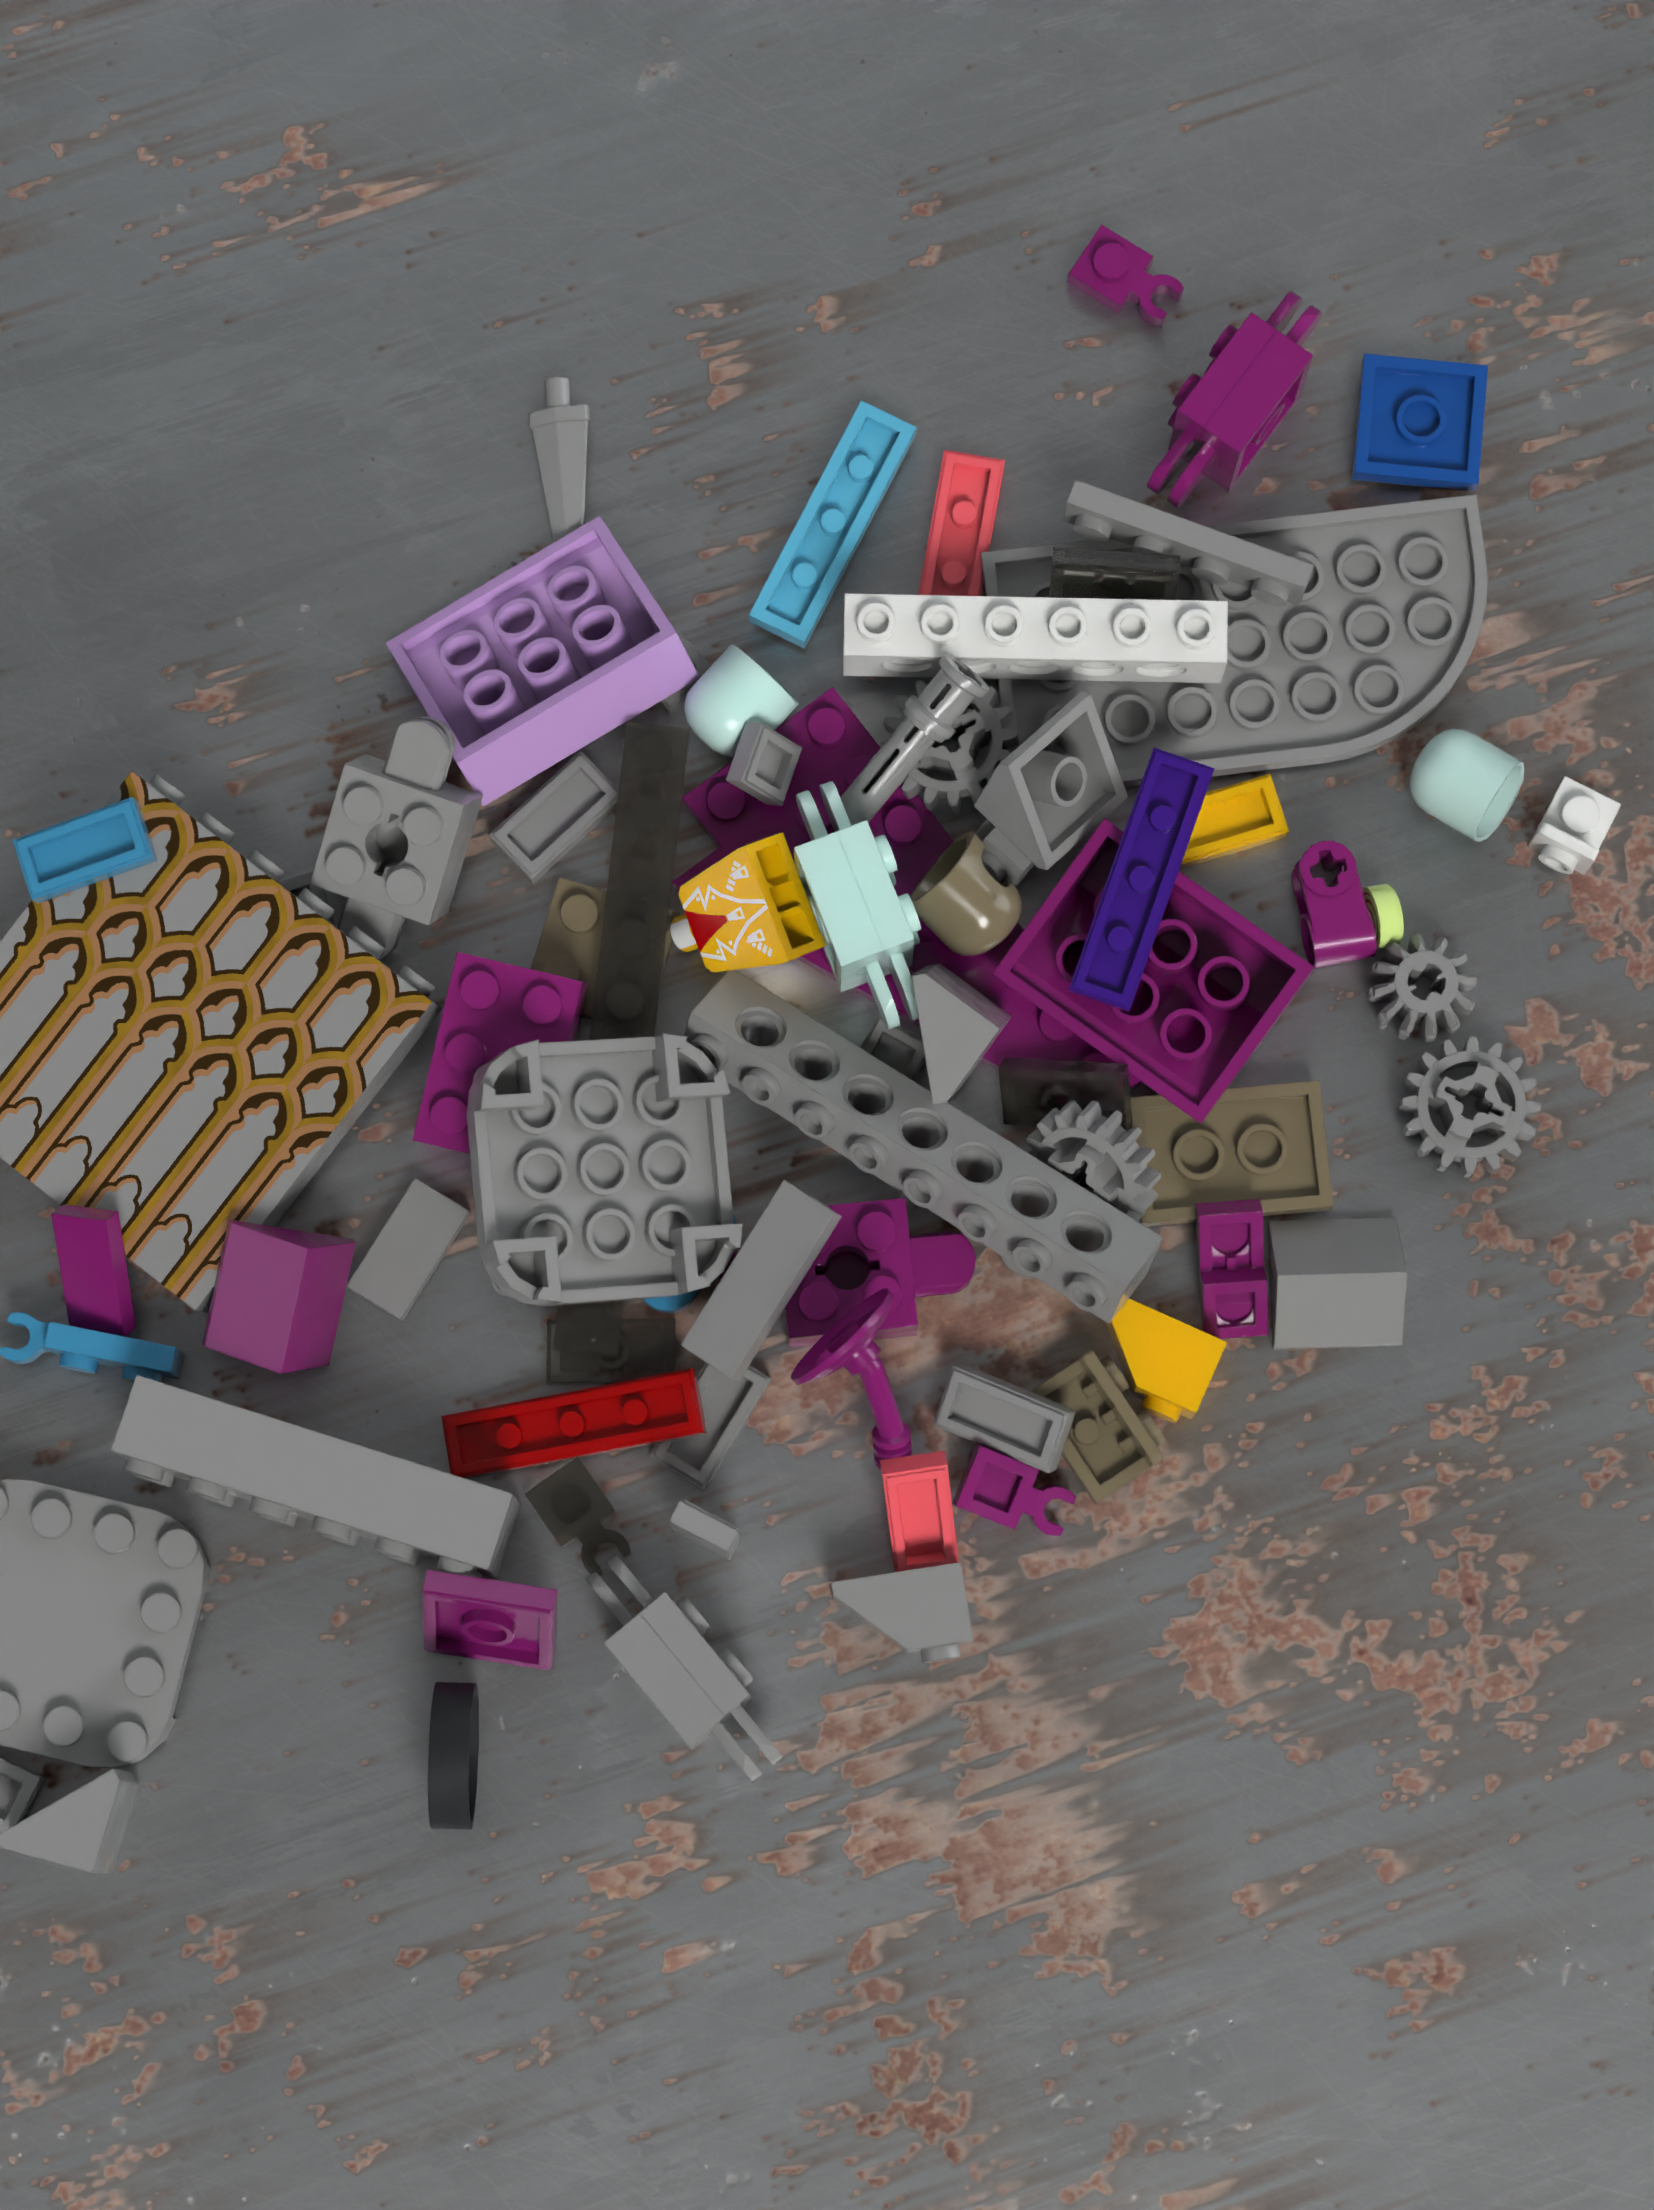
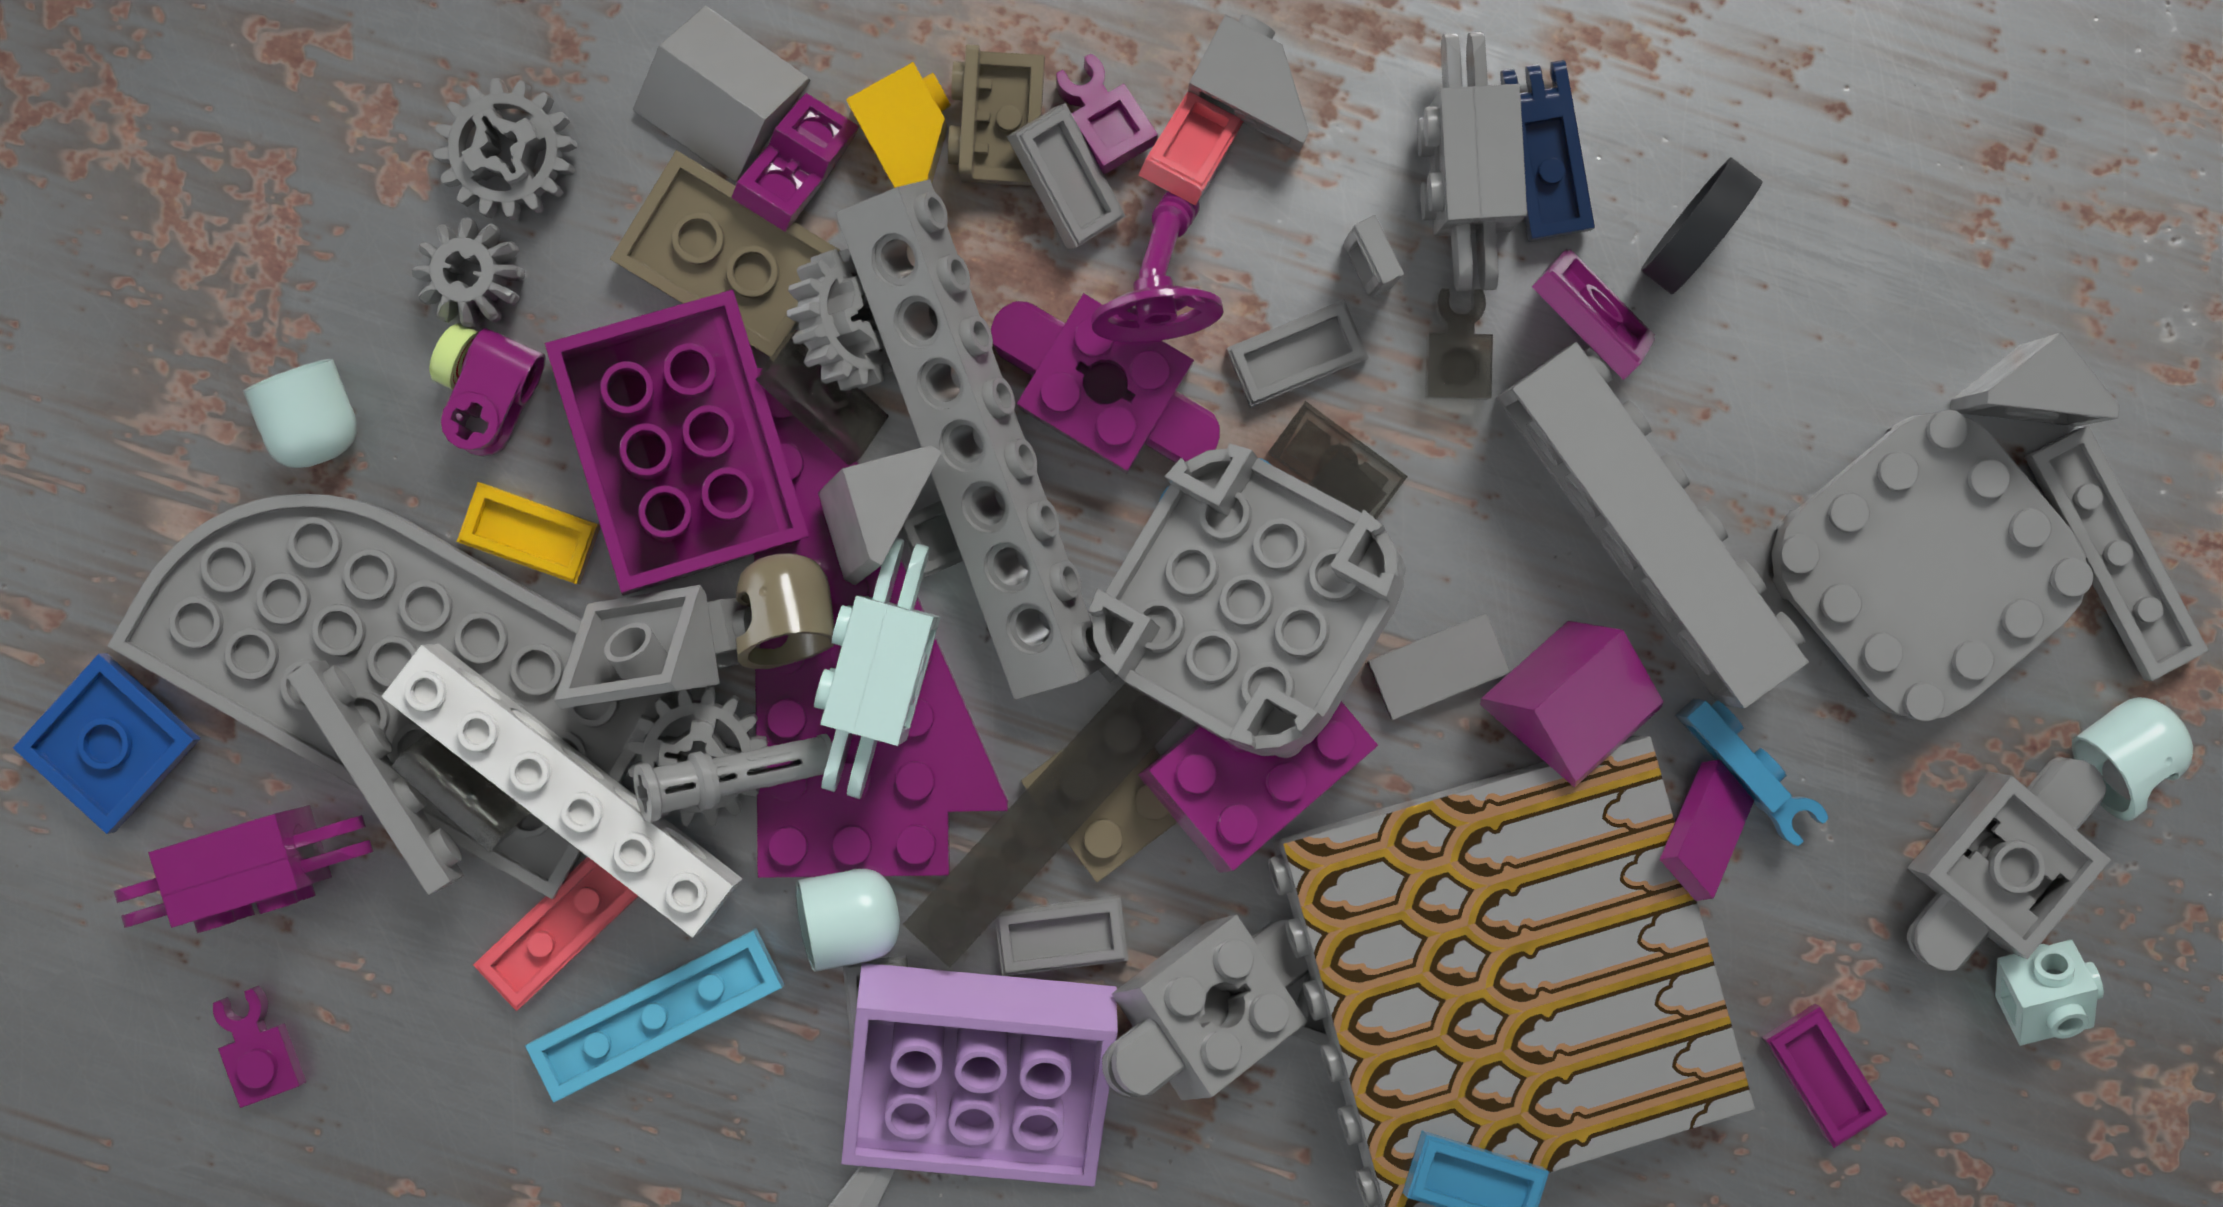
camera: 145 degrees left, 10 degrees up
red tile [441,1368,707,1479] -> none
yellow torso [670,832,825,972] -> none
light grey tile [681,1180,842,1382] -> none
light grey tile [726,722,802,806] -> none
dark purple tile [1068,747,1215,1013] -> none
white bracket [1528,776,1621,875] -> none
none -> dark blue hinge [1500,60,1595,242]

